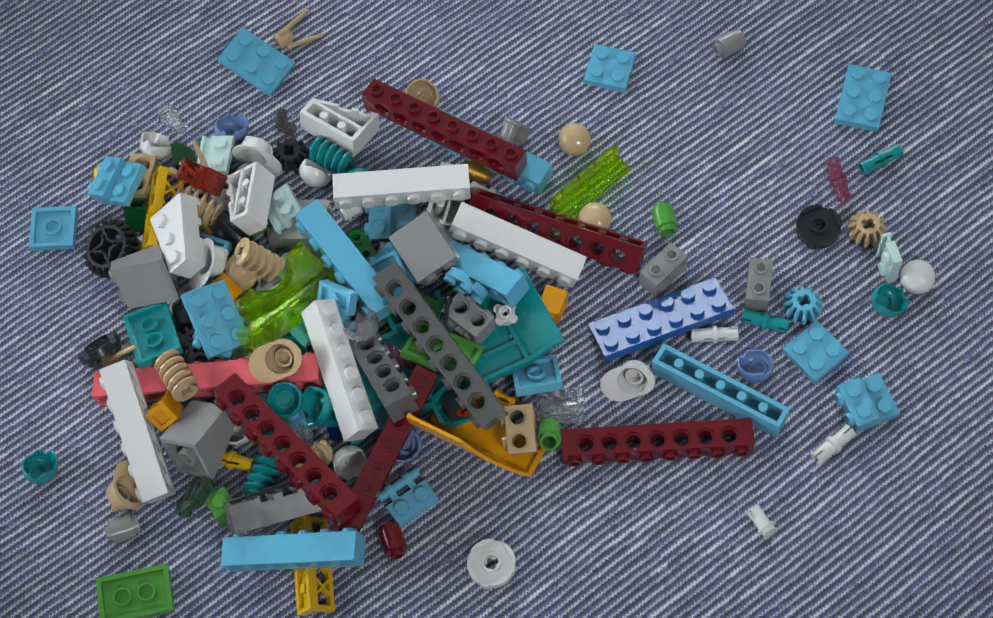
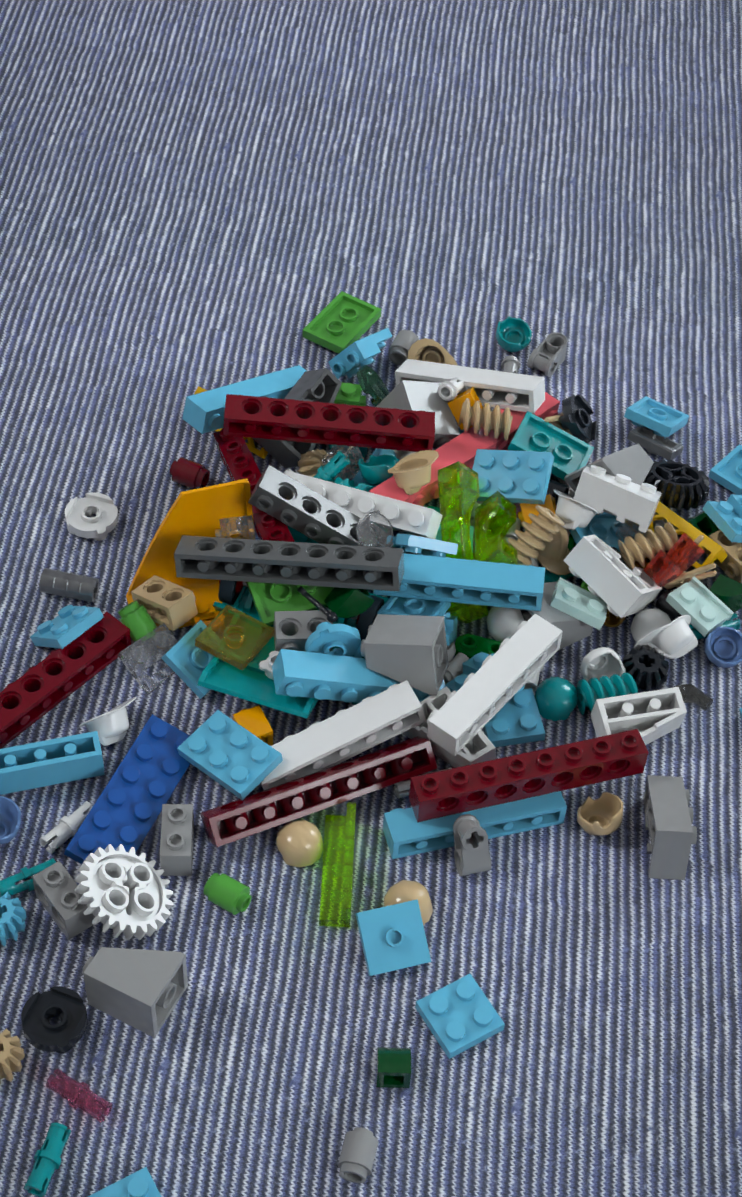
camera: 125 degrees right, 15 degrees down
none -> medium azure plate [30,605,104,649]
none -> flat silver axle [39,568,99,603]
none -> white gear [75,844,174,940]
none -> light grey slope [82,947,188,1038]
none -> medium azure plate [177,710,283,800]
none -> clear yellow plate [195,605,274,671]
none -> clear brick [215,515,255,540]
none -> teal pin [314,451,351,482]
none -> medium azure plate [328,328,392,379]
none -> medium azure plate [355,899,431,976]
none -> dark green brick [376,1047,411,1088]
none -> white pin [438,377,464,401]
none -> light grey pin [501,356,520,374]
none -> light grey piece [527,332,568,377]
none -> medium azure plate [624,396,689,437]
none -> flat silver plate [627,426,684,460]
none -> light grey wedge [643,775,697,880]

